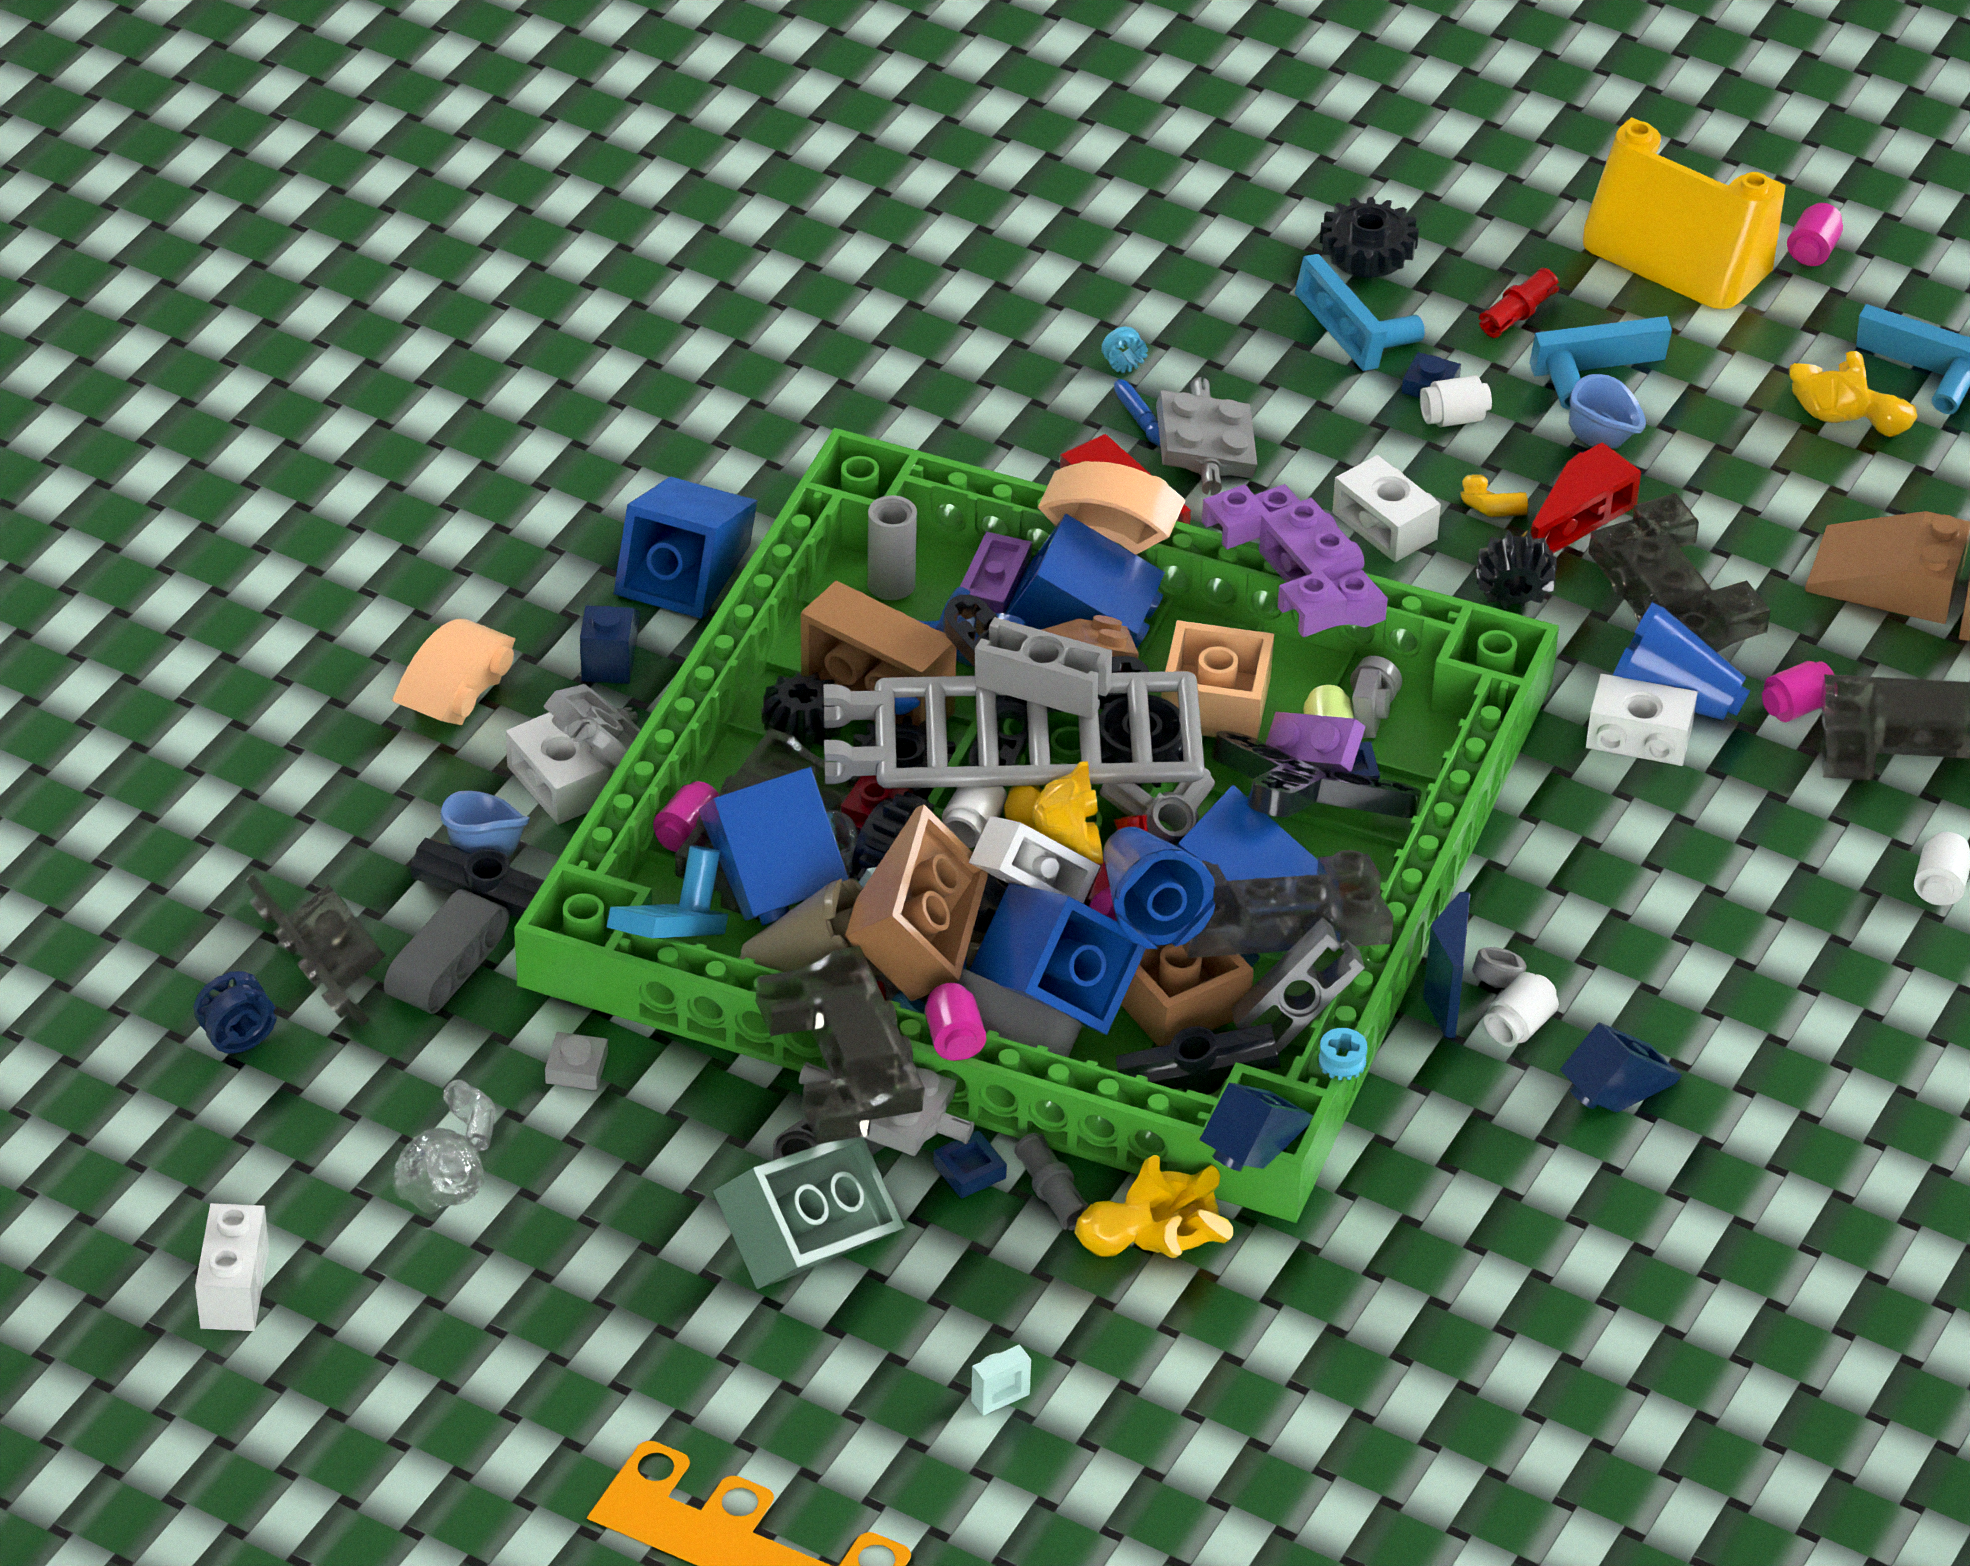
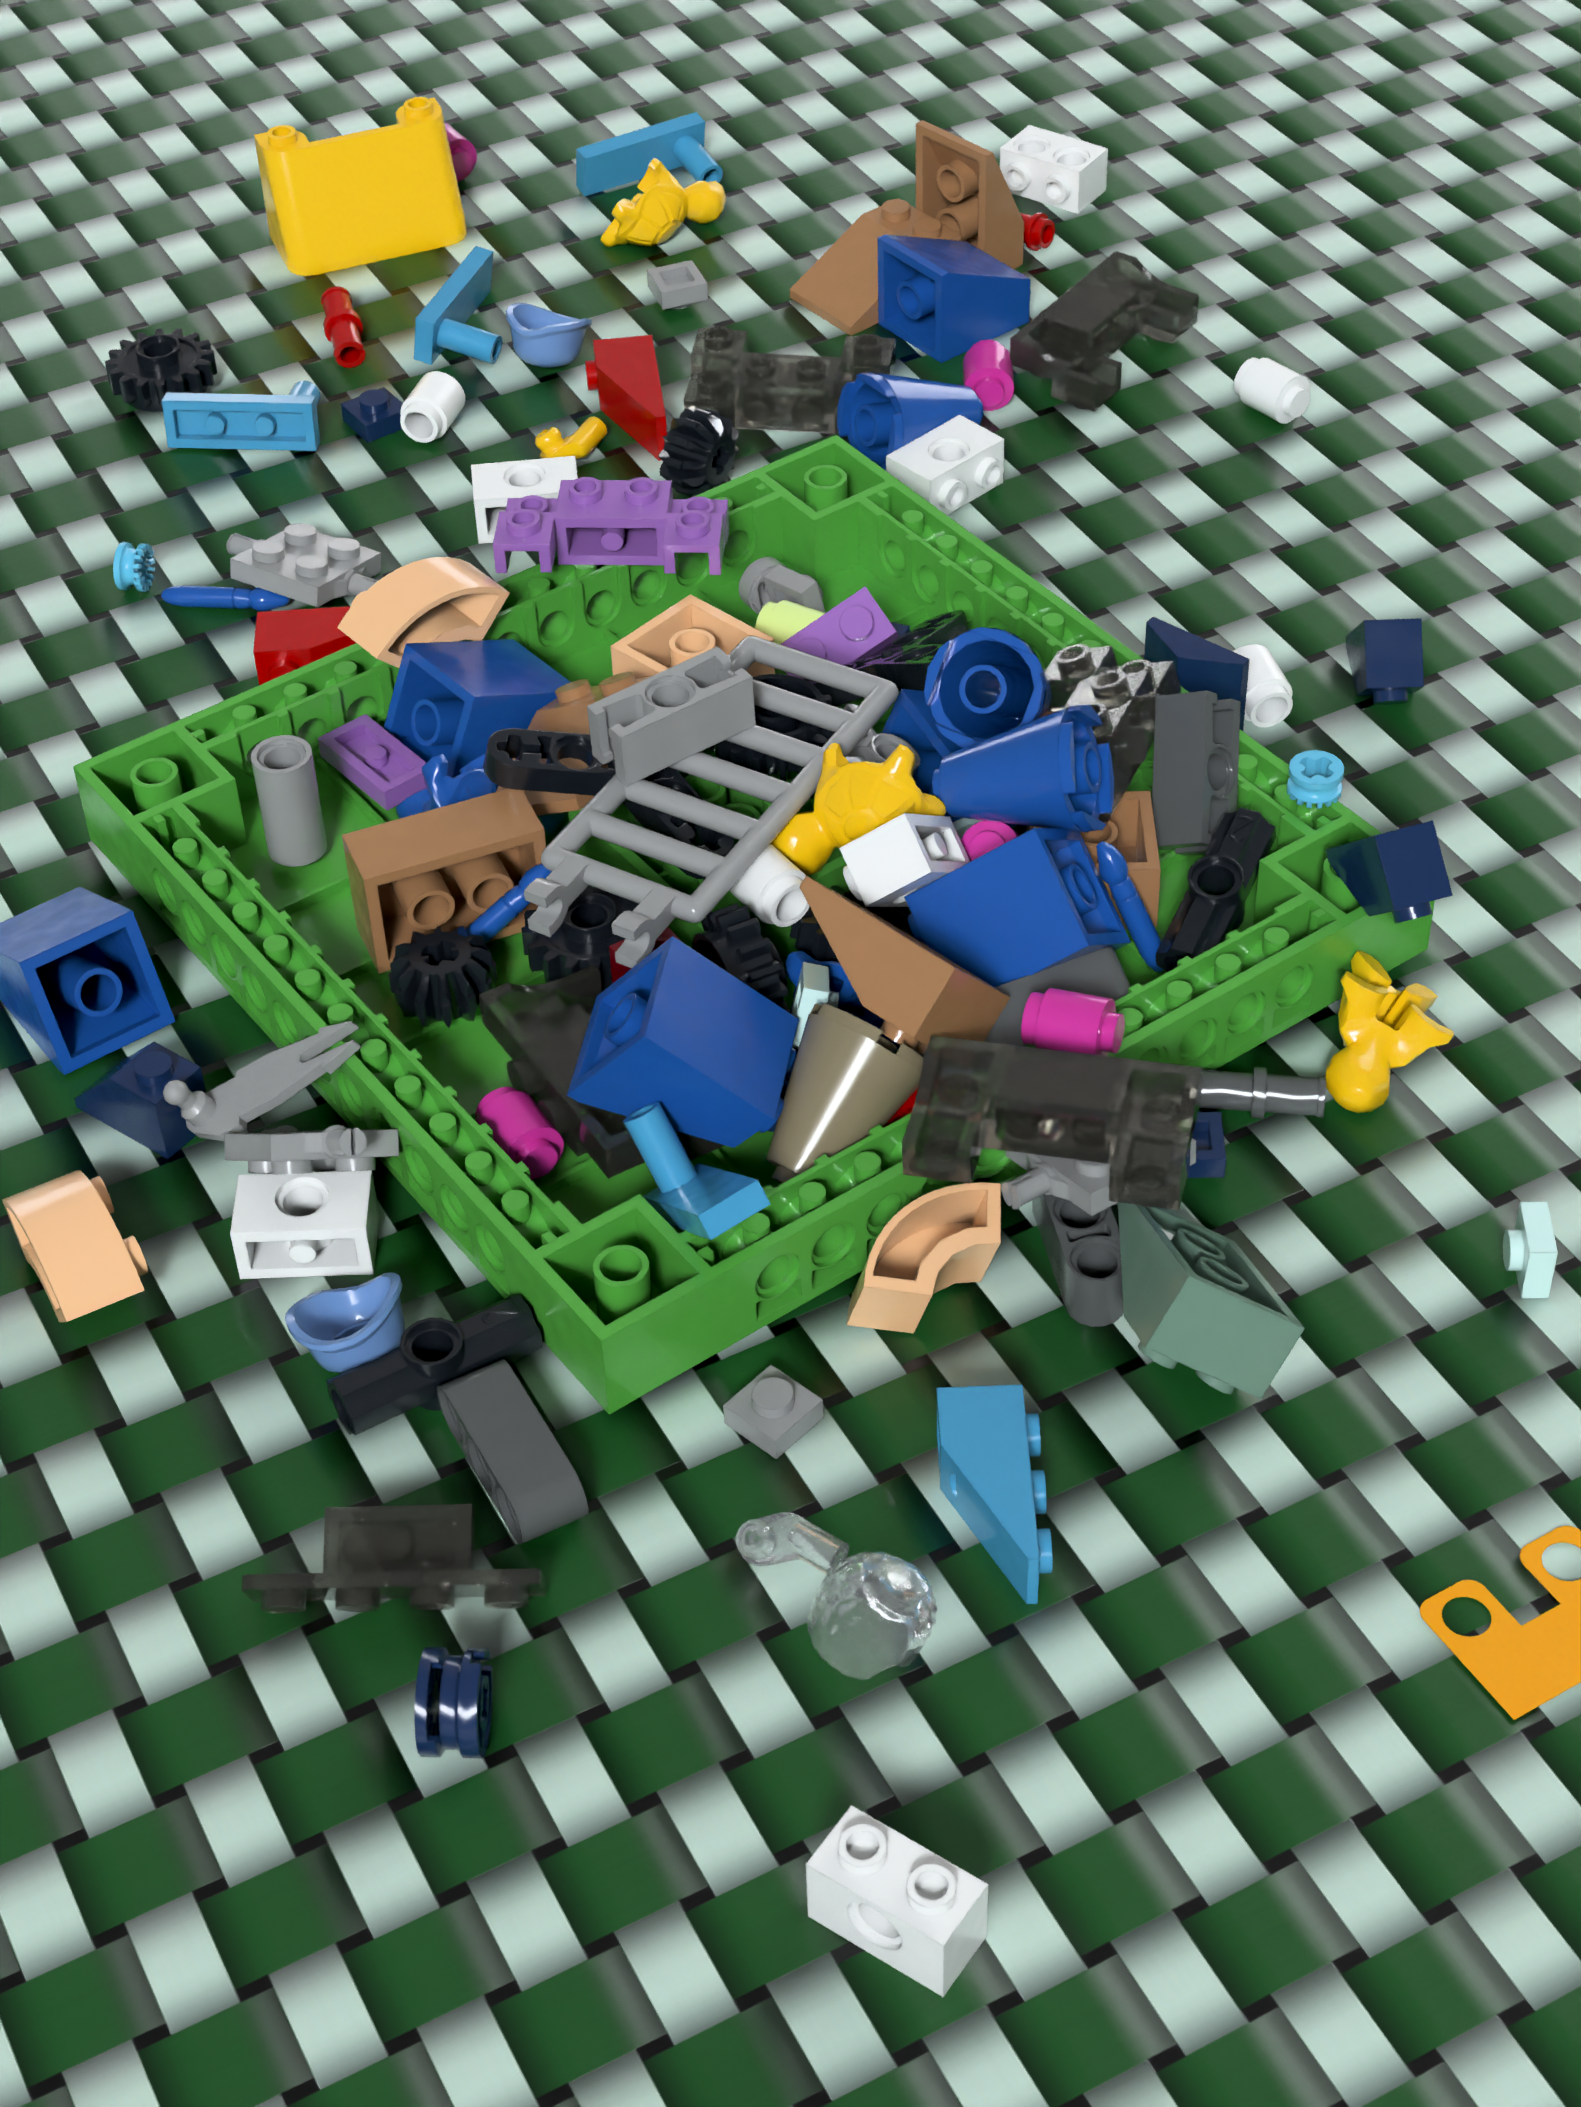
camera: 55 degrees left, 0 degrees up
none -> light grey piece [163,1021,361,1141]
none -> light grey plate [647,260,708,310]
none -> light nougat brick [847,1182,1001,1334]
none -> blue slope [877,234,1031,363]
none -> blue cone [924,627,1052,748]
none -> dark azure slope [936,1385,1053,1604]
none -> blue piece [1096,841,1164,973]

